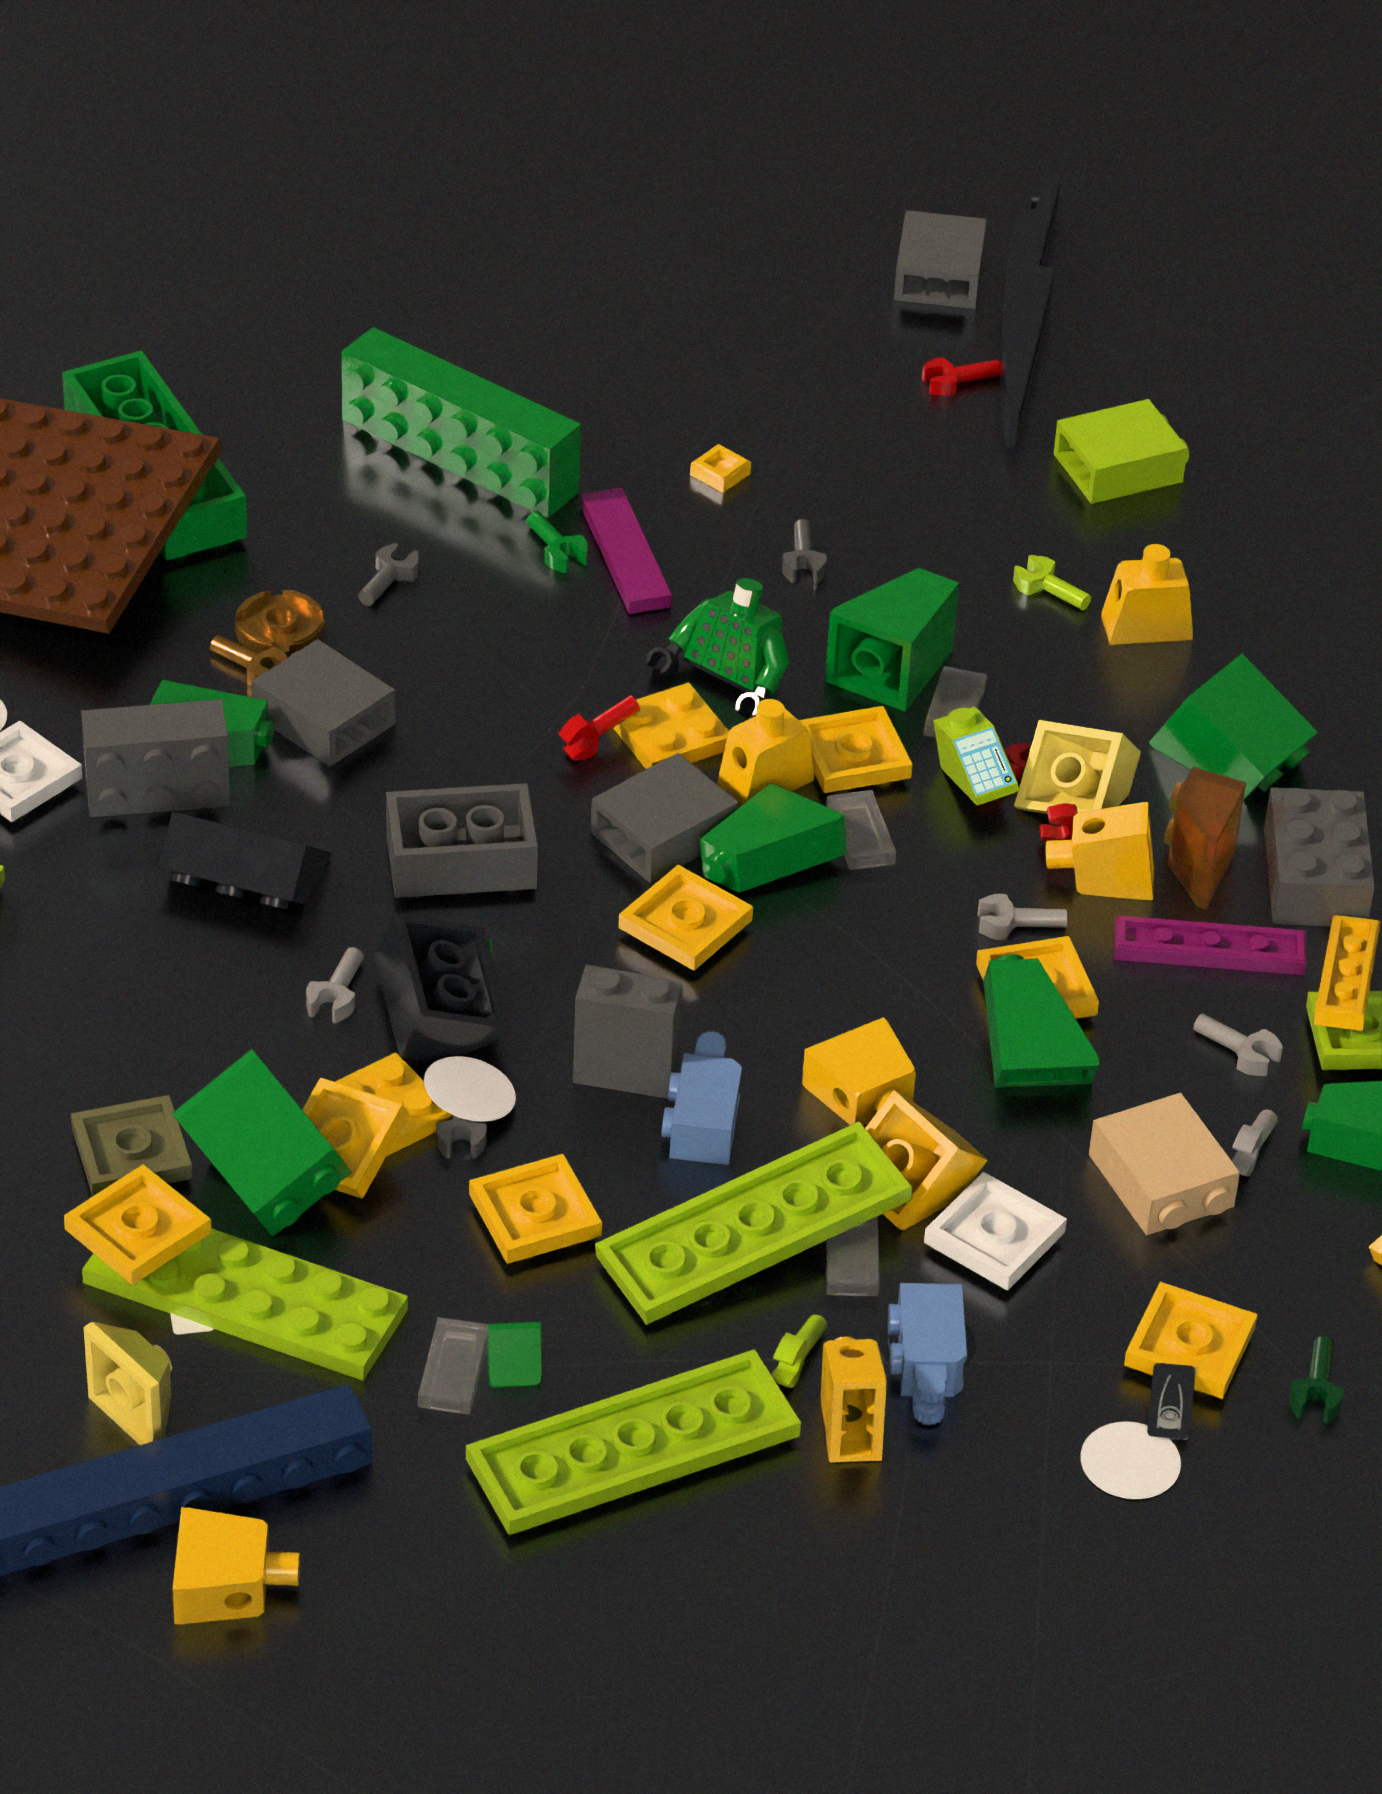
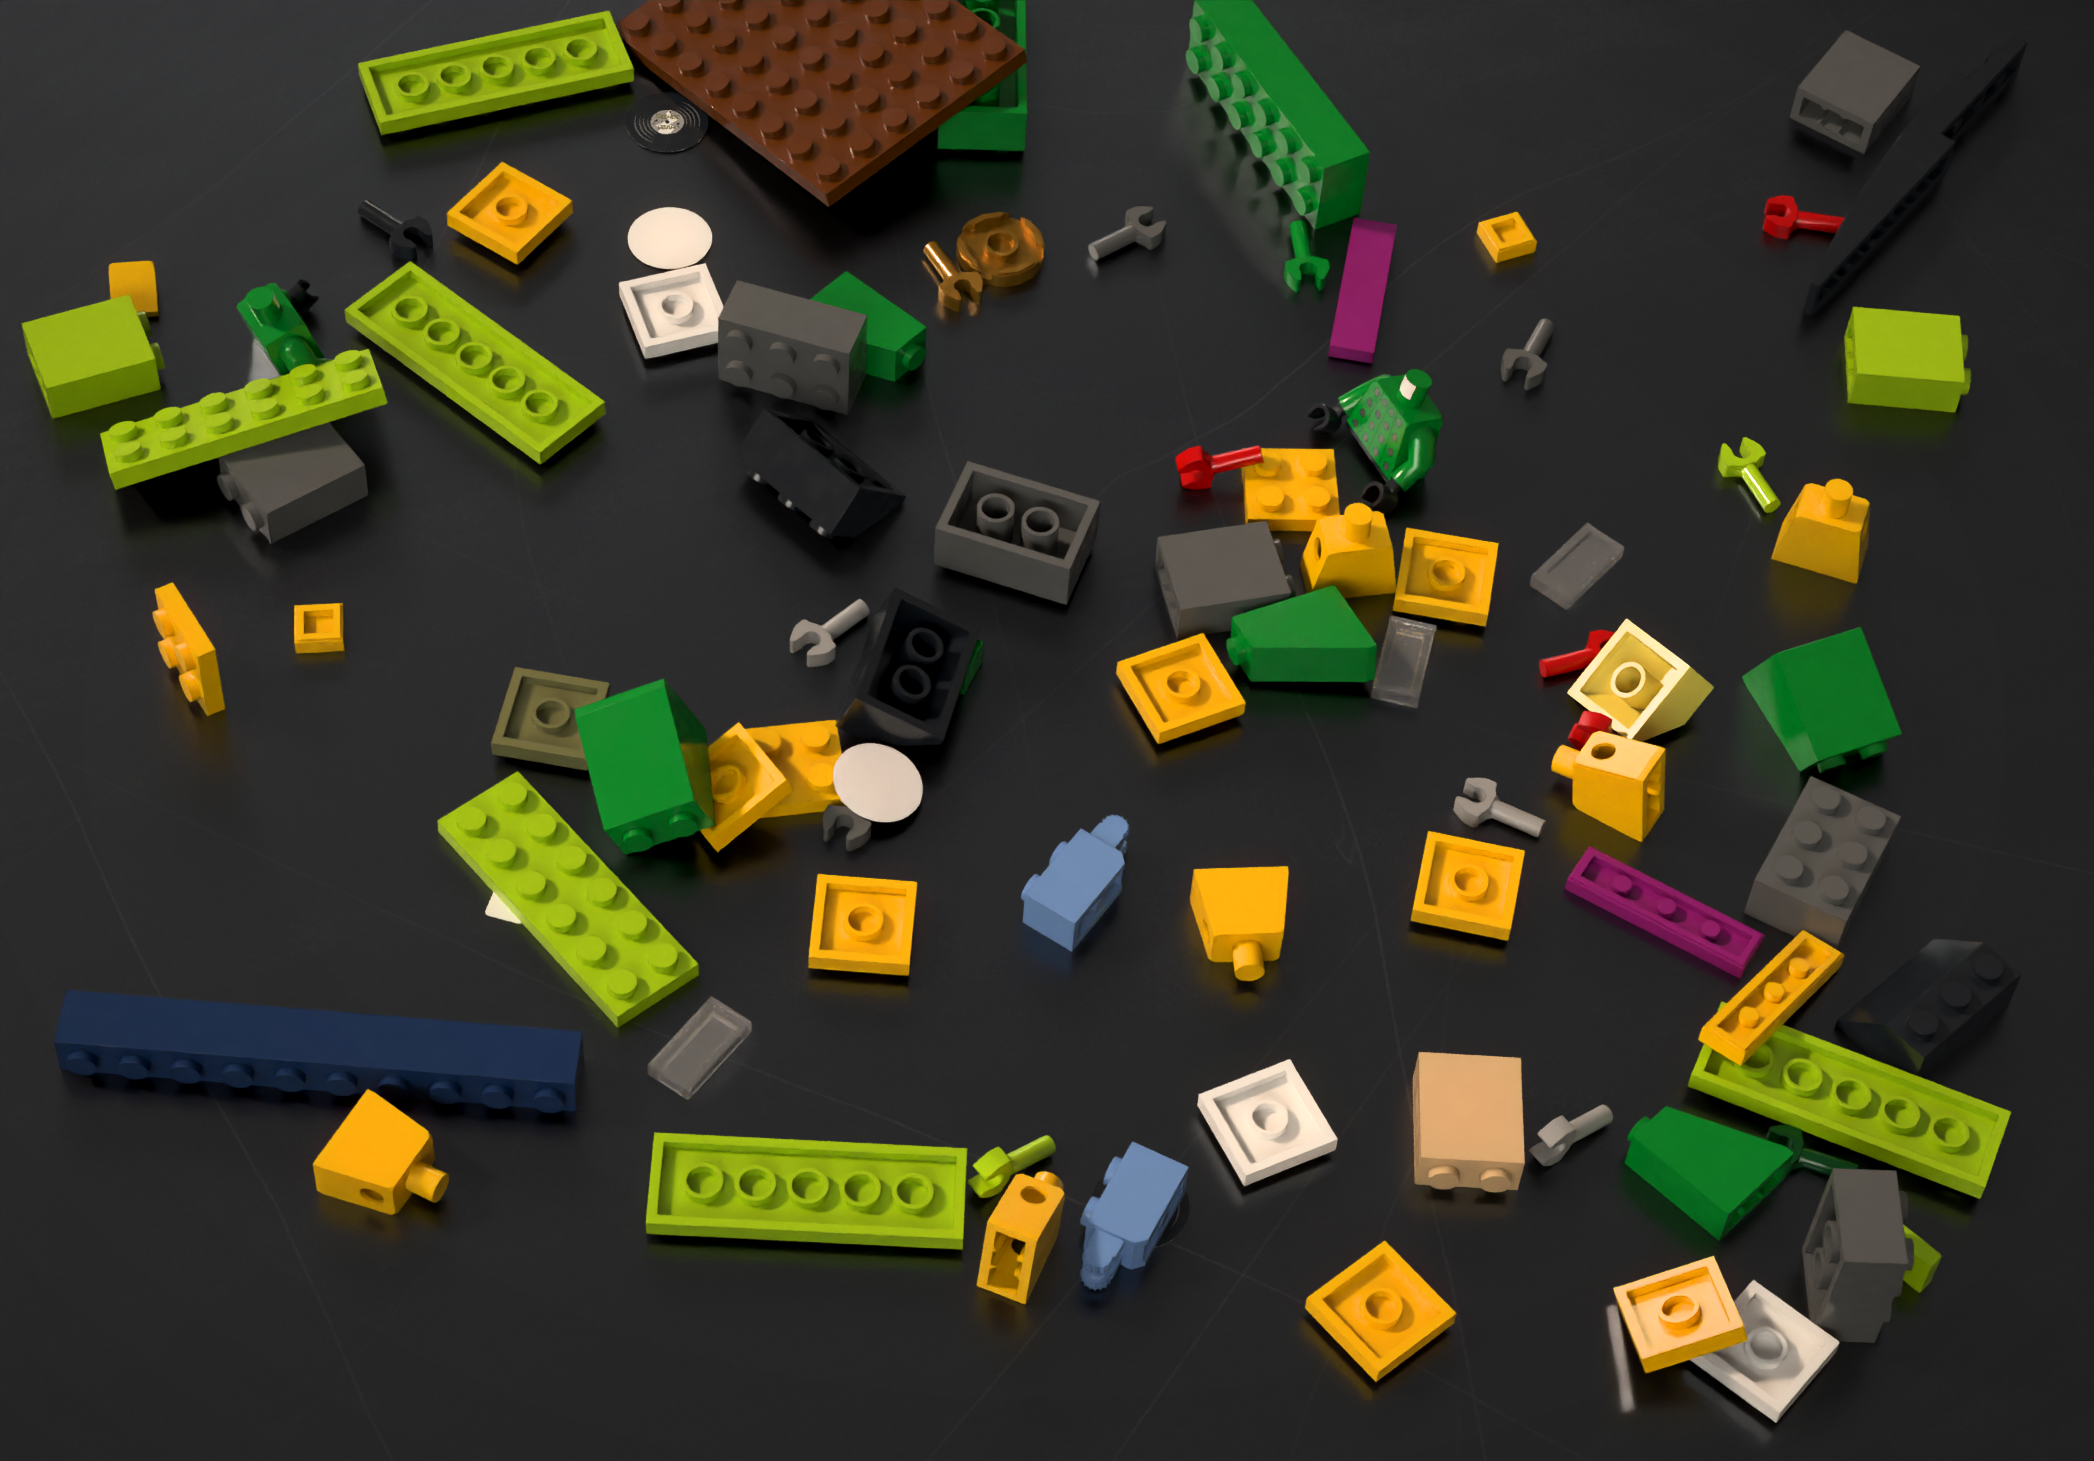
camera: 25 degrees right, 10 degrees up
yellow plate [64,1164,211,1285] -> none
light yellow slope [84,1322,172,1445] -> none
dark grey brick [252,639,395,767] -> none
green slope [487,1322,542,1388] -> none
dark grey brick [573,965,683,1099] -> none
lime plate [595,1122,912,1325] -> none
green slope [825,568,959,712] -> none
clear tile [826,1216,879,1297] -> none
yellow slope [865,1090,988,1231] -> none
slope [933,706,1019,806] -> none
green slope [983,954,1099,1088] -> none
white sticker [1081,1422,1181,1499] -> none
black sticker [1147,1363,1196,1440] -> none
clear orange slope [1164,767,1246,909] -> none
light grey bar [1193,1013,1283,1076] -> none
dark green bar [1289,1336,1344,1423] -> none

